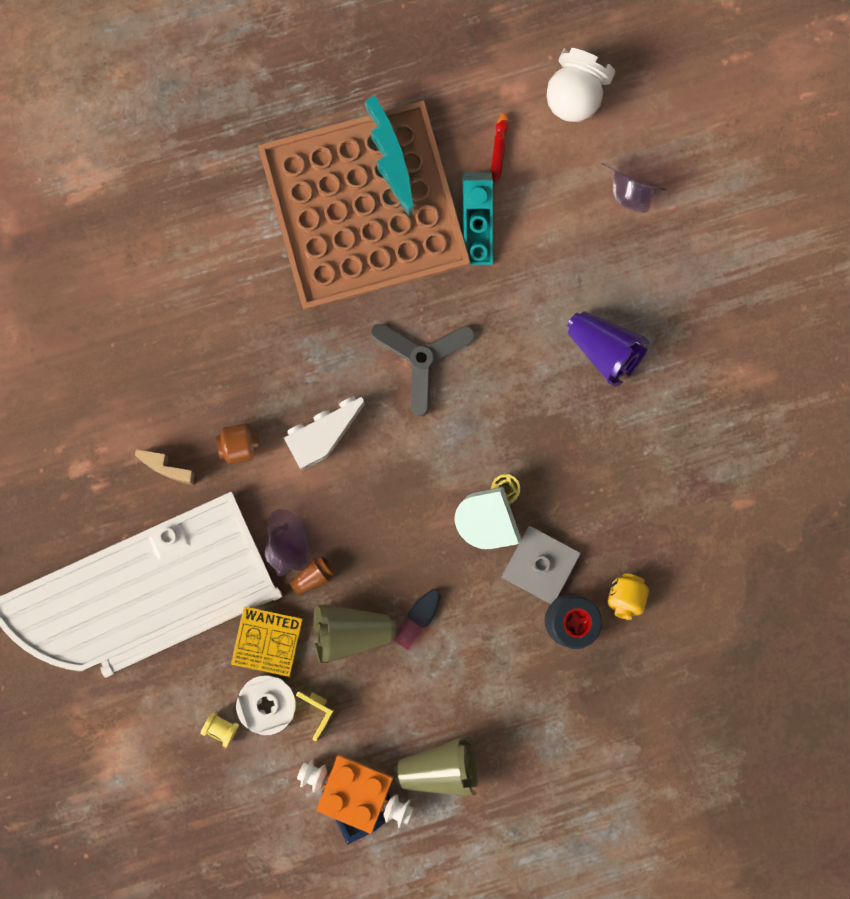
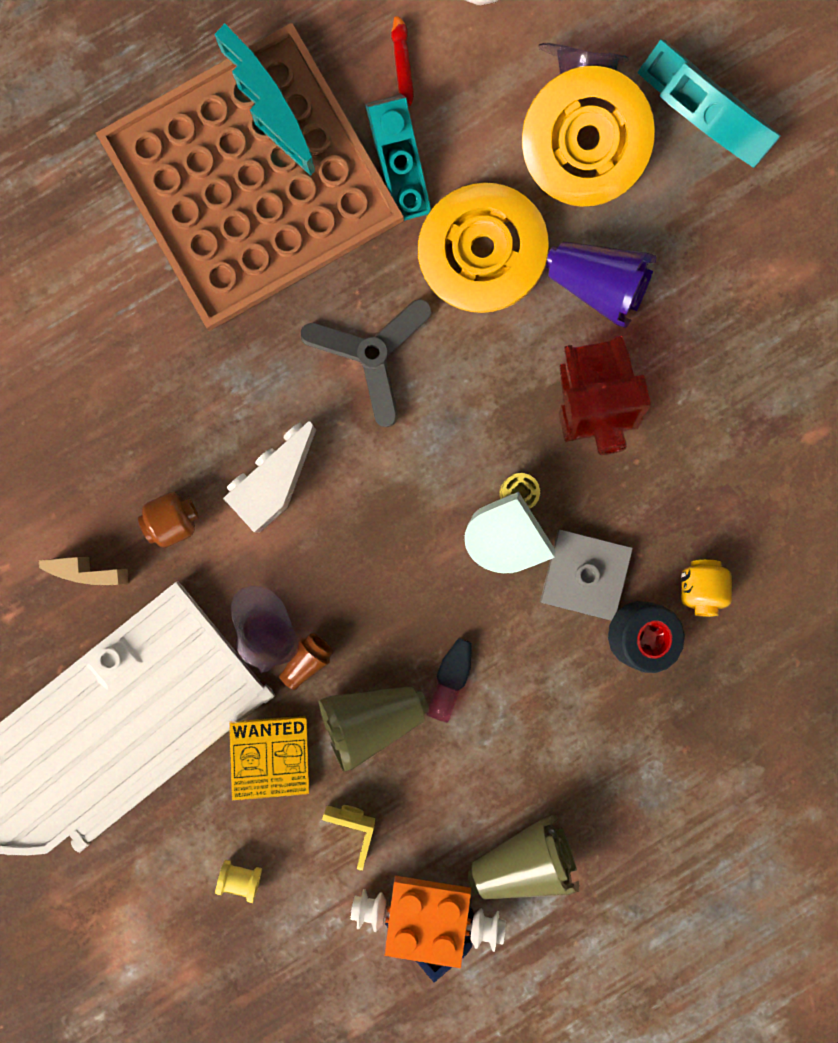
camera: 20 degrees left, 5 degrees up
white plate [236,676,296,735] -> none
none -> yellow piece [418,183,549,313]
none -> yellow piece [522,66,655,207]
none -> clear red piece [559,336,651,455]
none -> teal slope [637,39,781,168]

